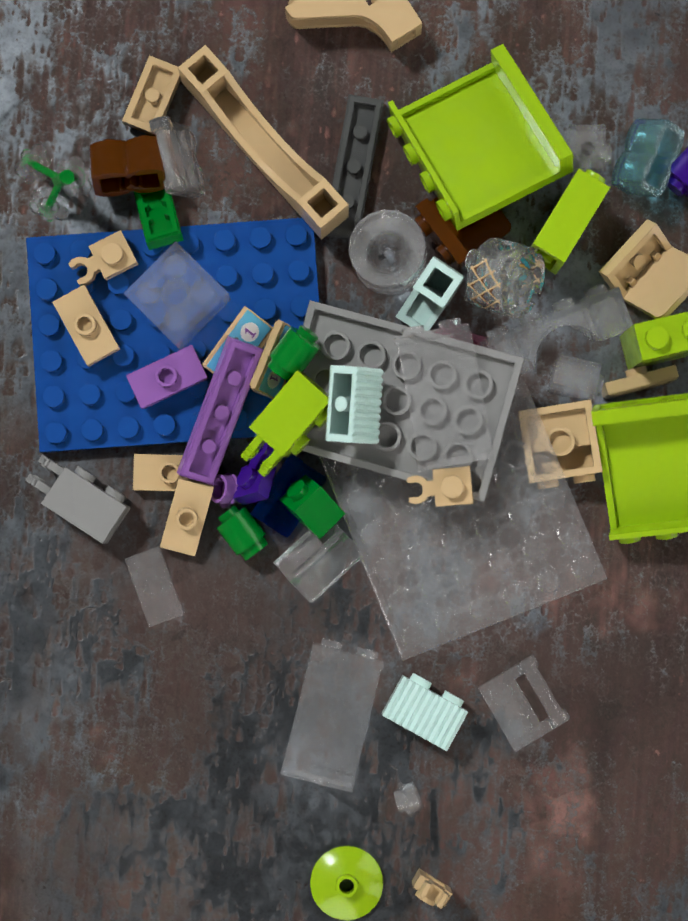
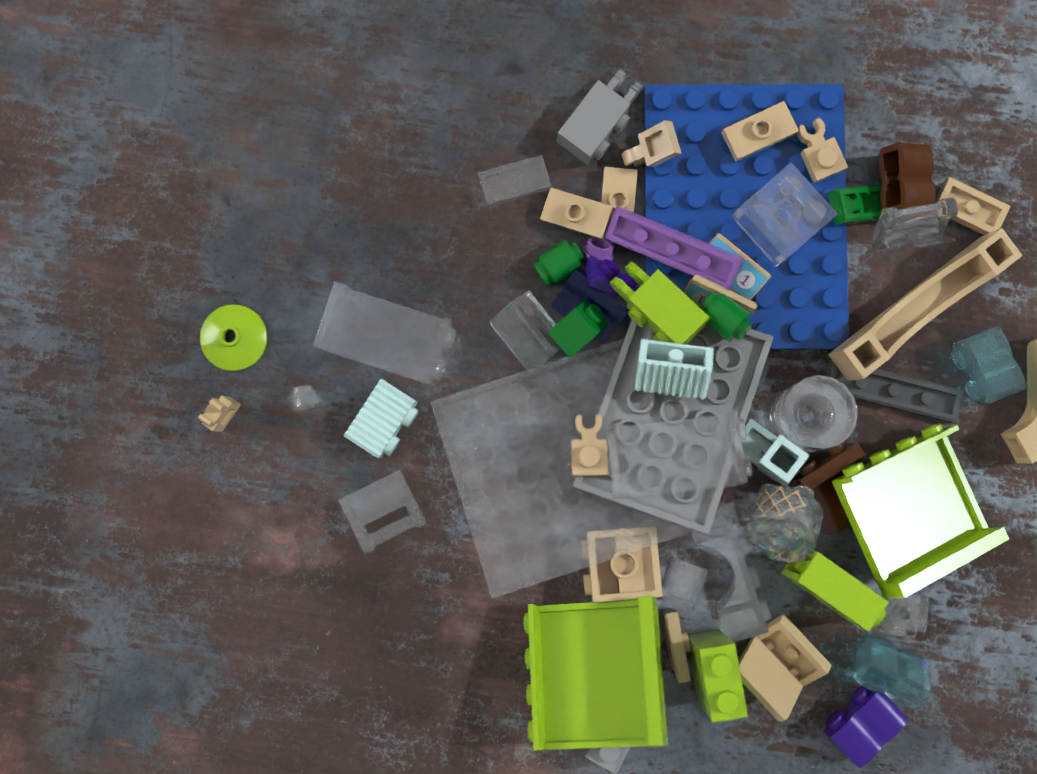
camera: 95 degrees right, 0 degrees up
clear plant [15,144,92,222] -> none
medium lavender plate [126,345,208,410] -> none
none -> tan plate [621,120,682,167]
none -> clear light blue brick [951,325,1027,405]

